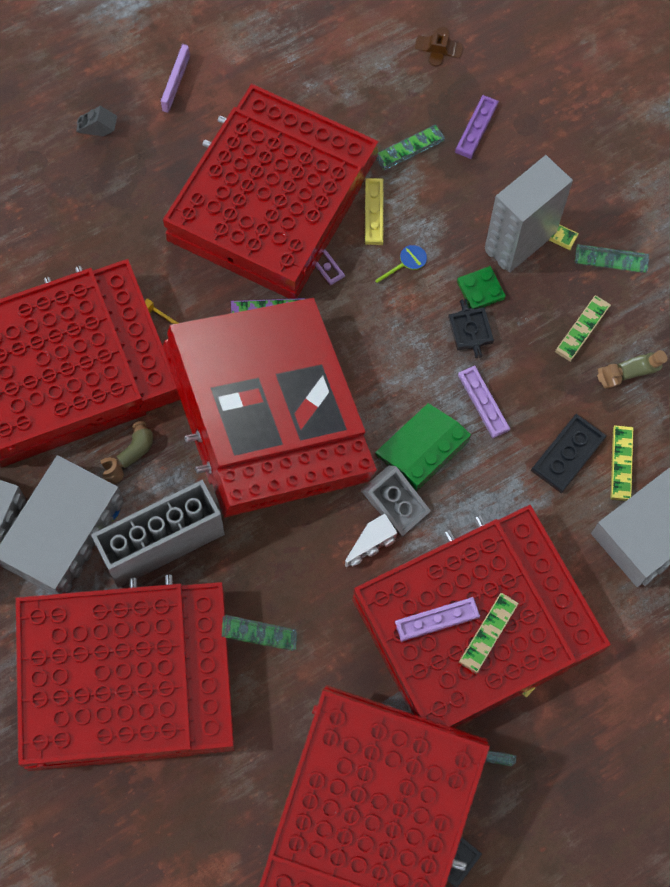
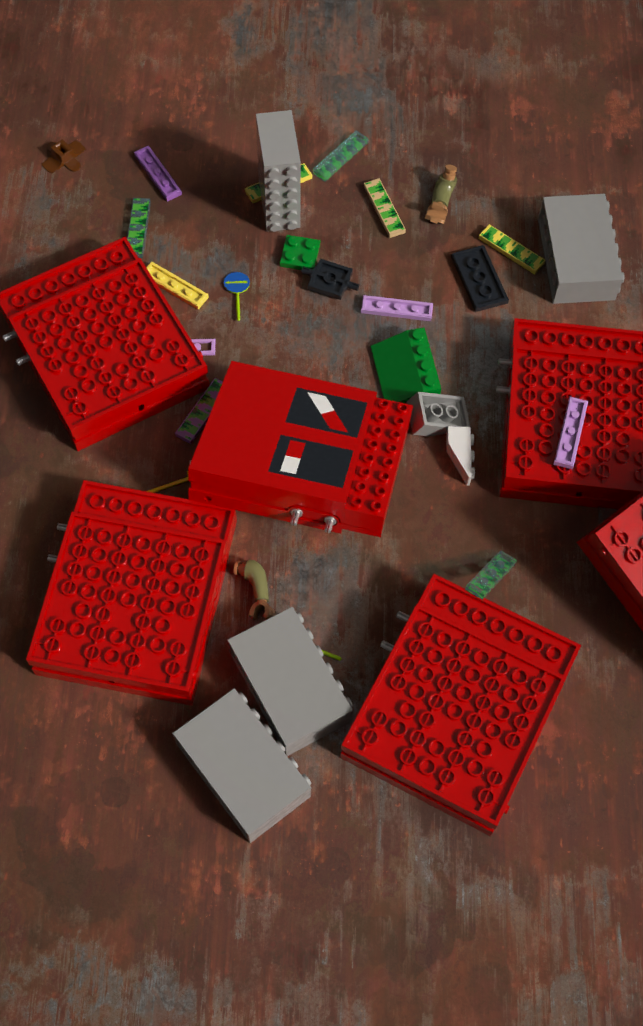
camera: 55 degrees left, 5 degrees down
light grey brick [91,480,225,588] -> none
tile [459,593,519,674] -> none

